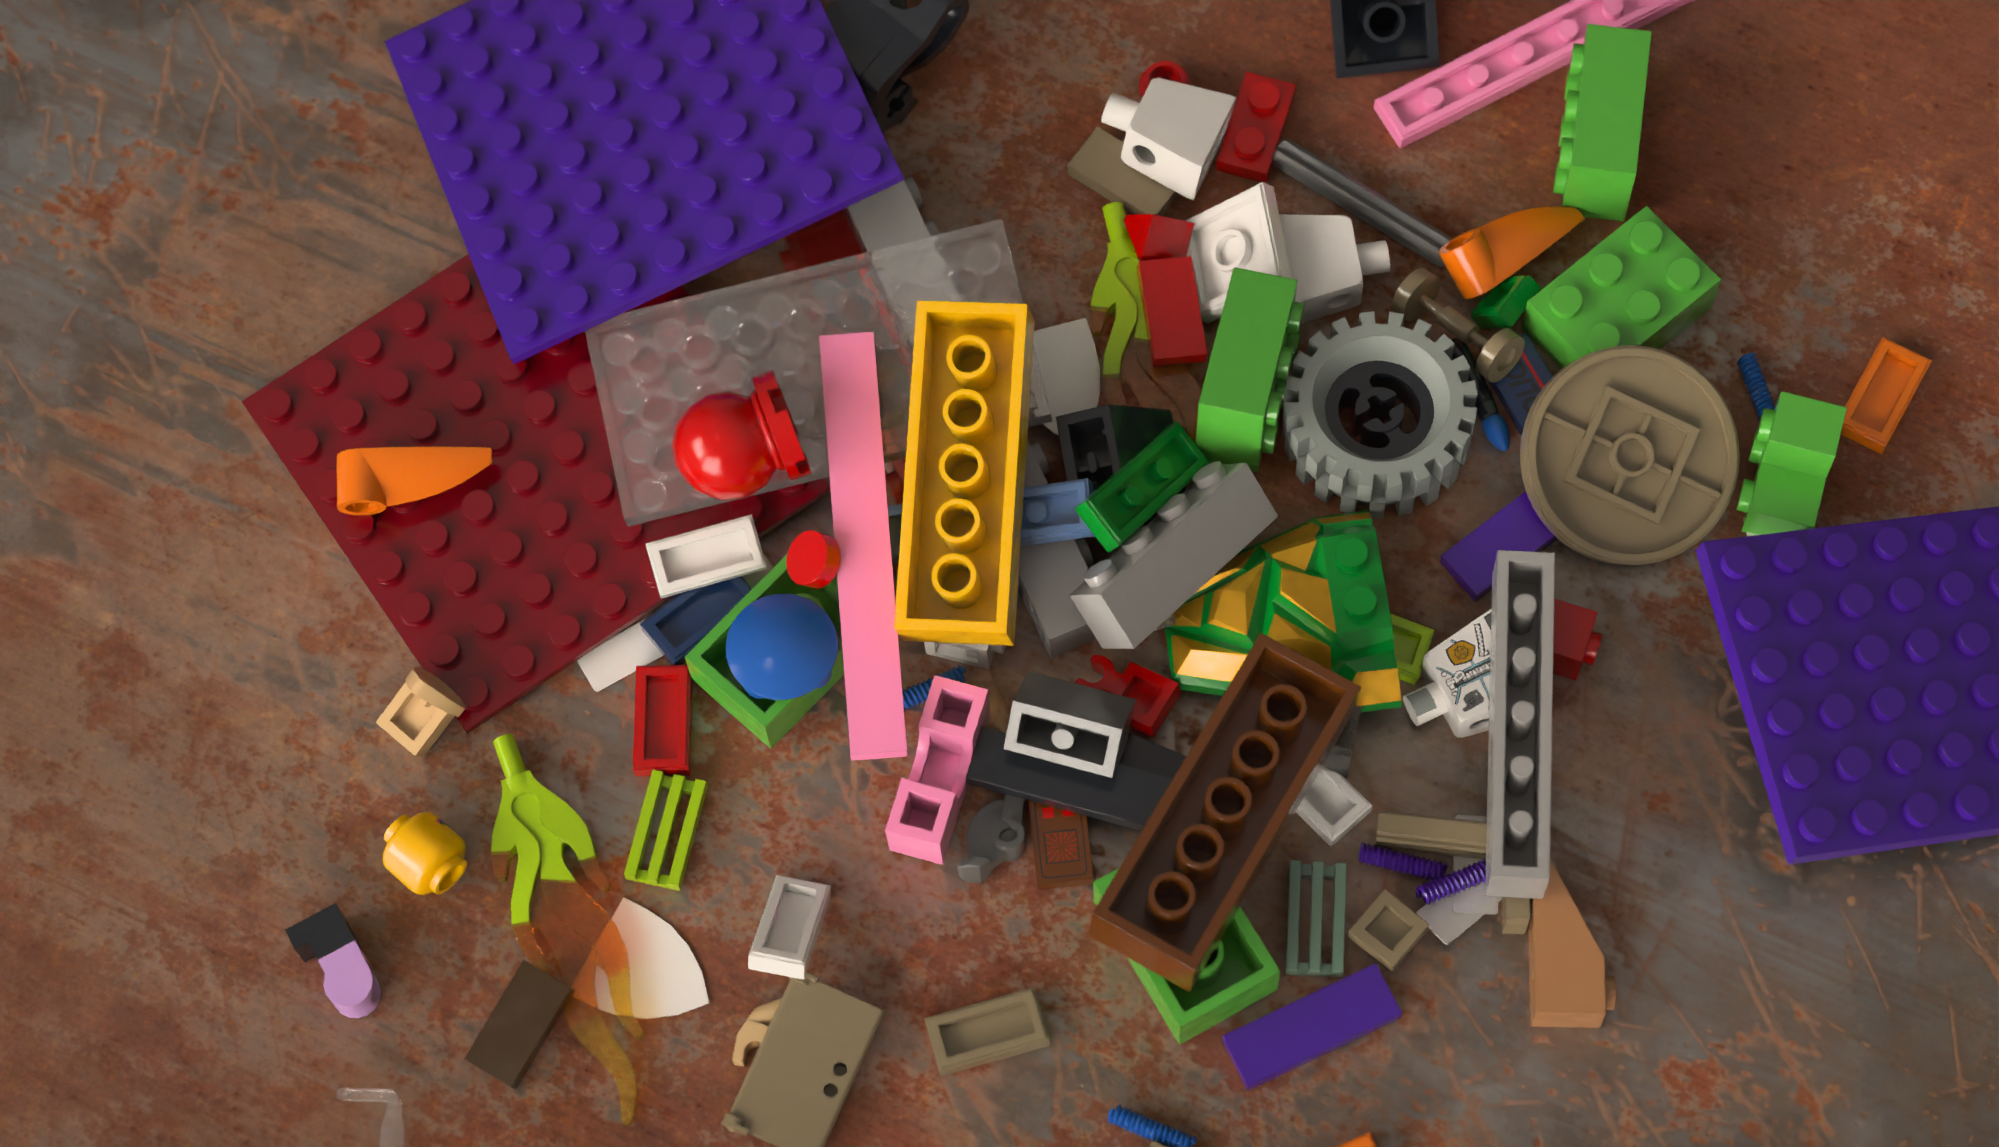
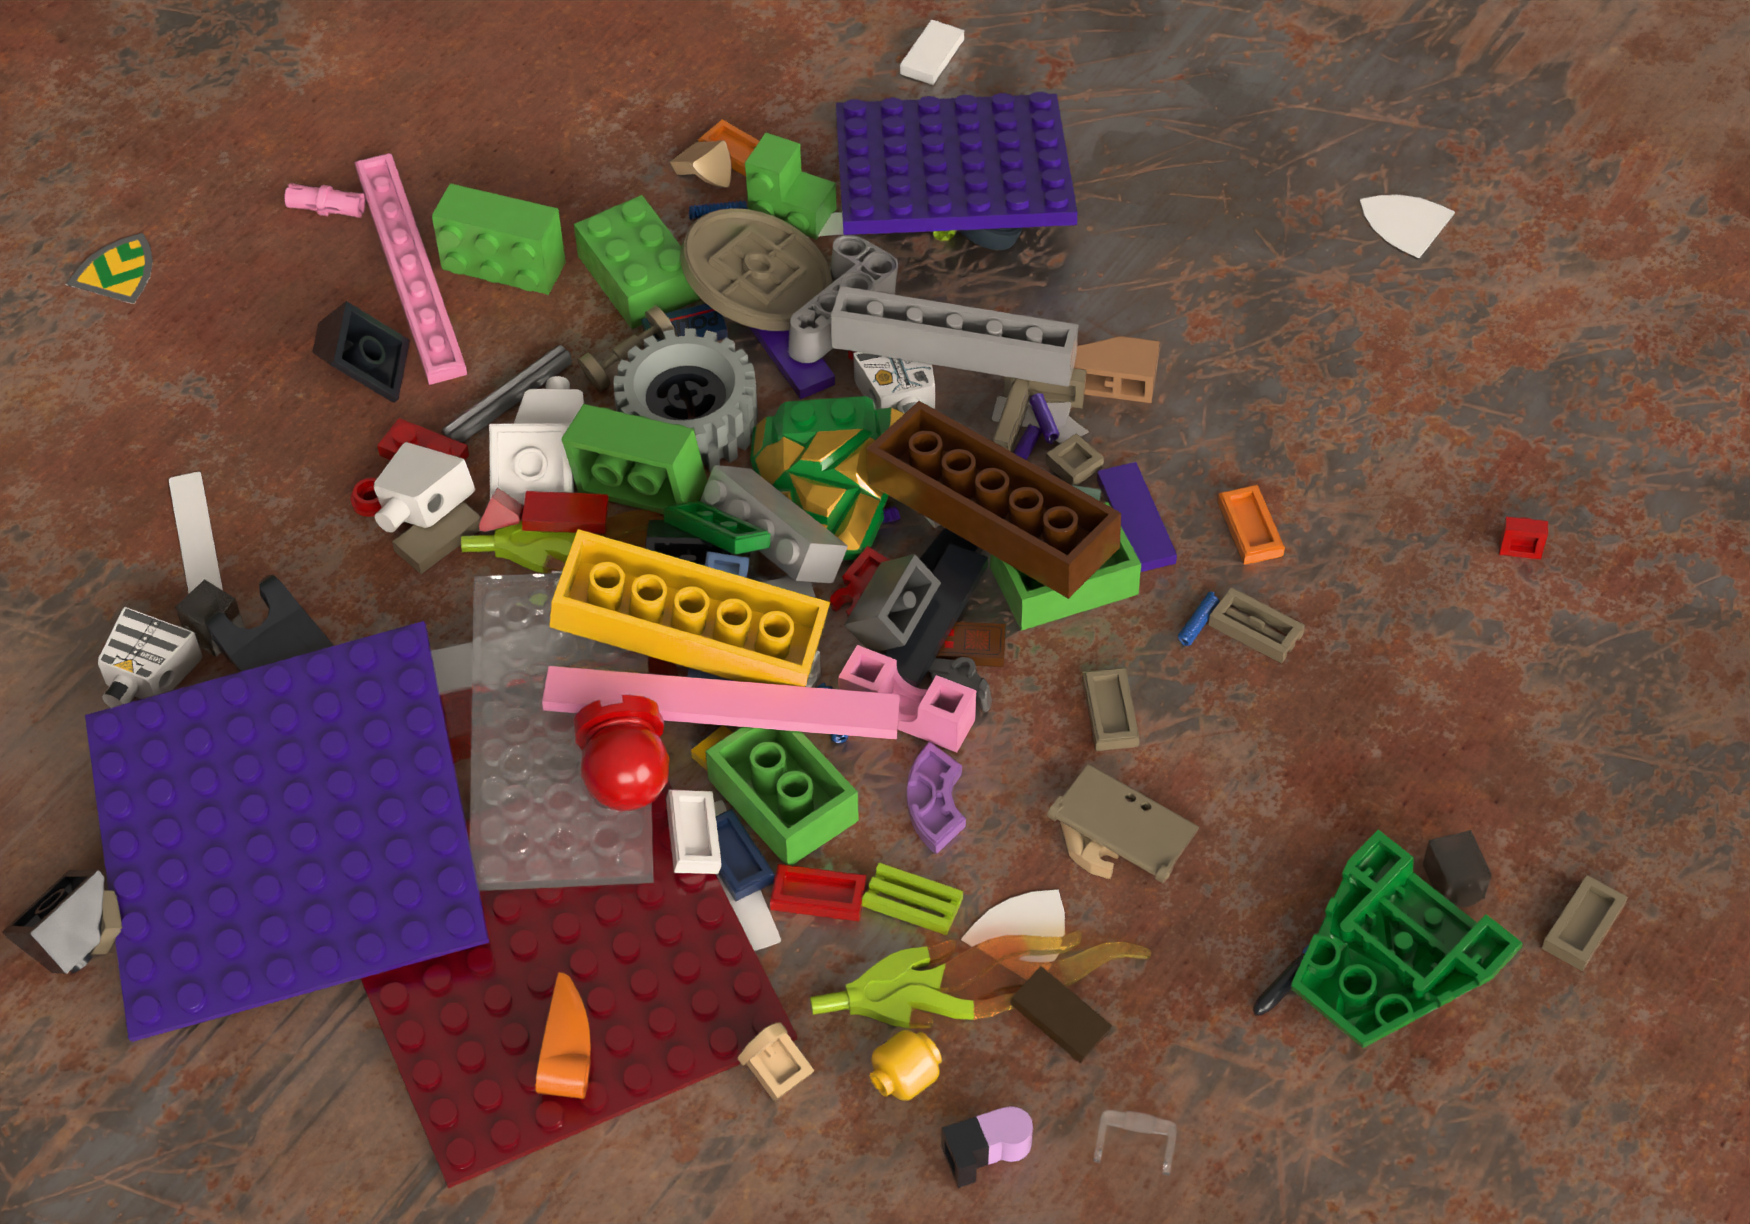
camera: 85 degrees left, 15 degrees down
blue dish [726,594,838,700] -> none
white tile [748,875,831,979] -> none
tile [786,530,841,589] -> none
orange piece [1438,207,1585,299] -> none
green tile [1470,275,1541,329] -> none
none -> tan tile [670,140,731,187]
none -> light grey beam [788,235,898,363]
none -> medium lavender tile [907,741,966,854]

